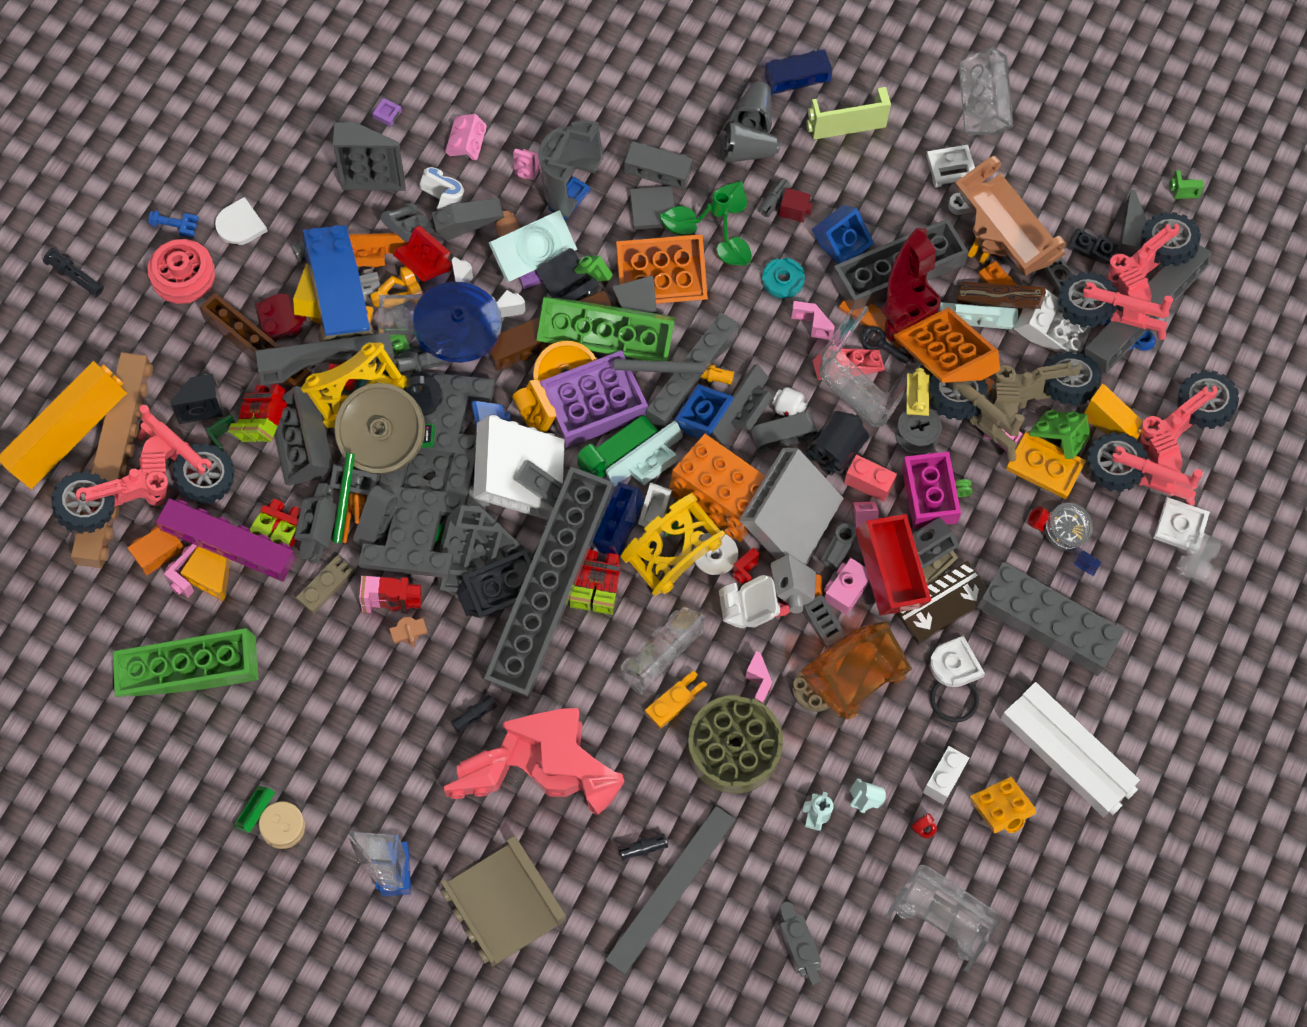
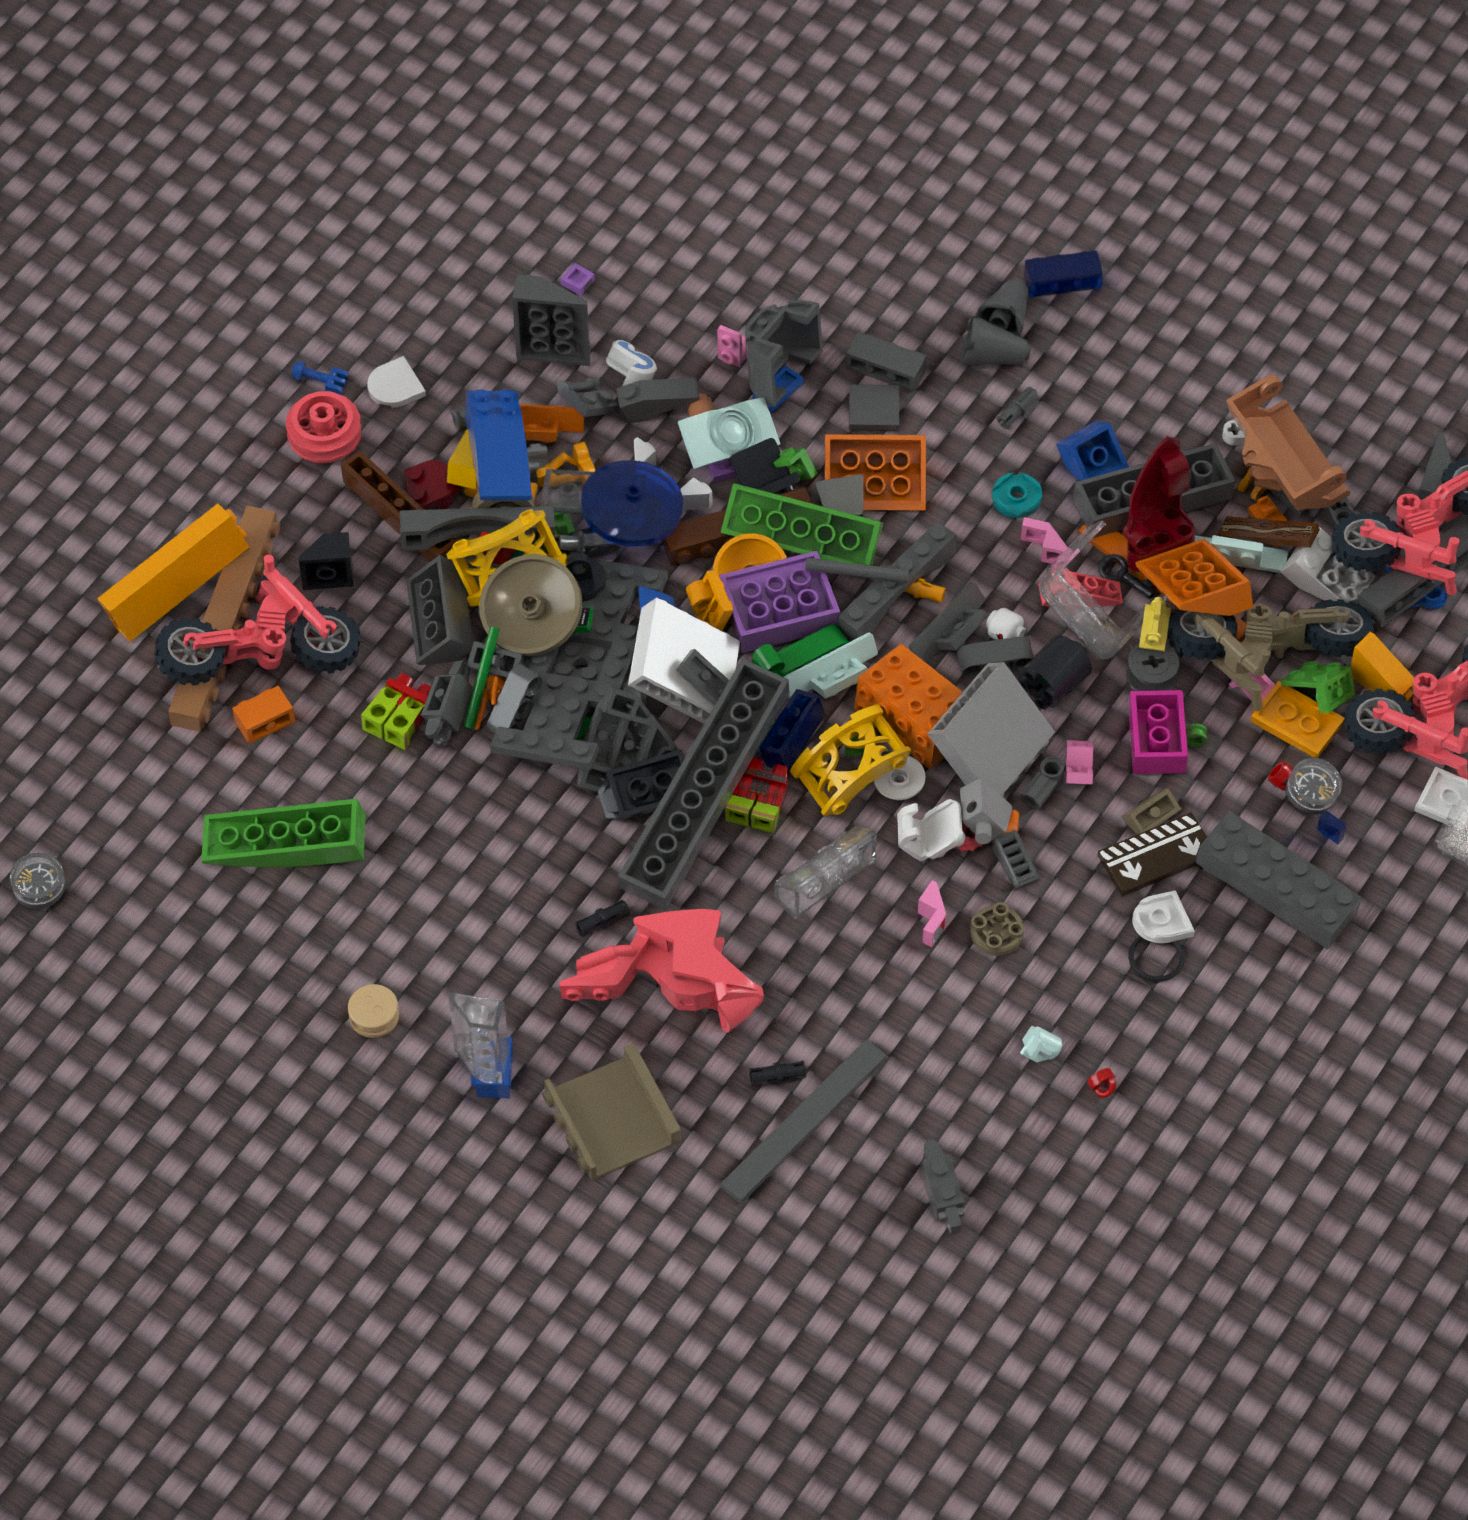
camera: 10 degrees right, 10 degrees down
black pin [43,247,104,297] -> none
magenta brick [156,499,296,582] -> none
bright pink bracket [164,544,198,598] -> none
light orange slope [181,546,231,601] -> none
dark green bracket [206,414,235,451] -> none
hips [228,384,288,442] -> none
green tile [234,786,275,833] -> none
dark tan hinge [296,555,356,615] -> none
hips [359,576,422,614] -> none
nougat piece [389,617,428,648] -> none
red bracket [394,226,453,282] -> none
bright pink bracket [445,114,487,160] -> none
white slope [638,483,672,527] -> none
light orange hinge [645,671,707,729] -> none
green plant [660,181,752,266] -> none
blue slope [675,384,734,439] -> none
olive brick [688,695,783,794] -> none
red bracket [732,547,759,584] -> none
dark red brick [779,188,813,223] -> none
clear orange windscreen [801,621,912,720] -> none
light aqua piece [802,792,833,831] -> none
yellowish green panel [806,87,891,140] -> none
bright pink brick [824,558,870,615] -> none
coral brick [844,455,897,502] -> none
red piece [855,514,932,616] -> none
clear windscreen [885,865,1001,972] -> none
dark grey brick [912,517,959,569] -> none
white brick [923,746,969,805] -> none
white plate [926,145,975,188] -> none
clear slope [959,46,1013,135] -> none
light orange plate [970,777,1036,834] -> none
white brick [1000,682,1140,818] -> none
black slope [1067,228,1118,264] -> none

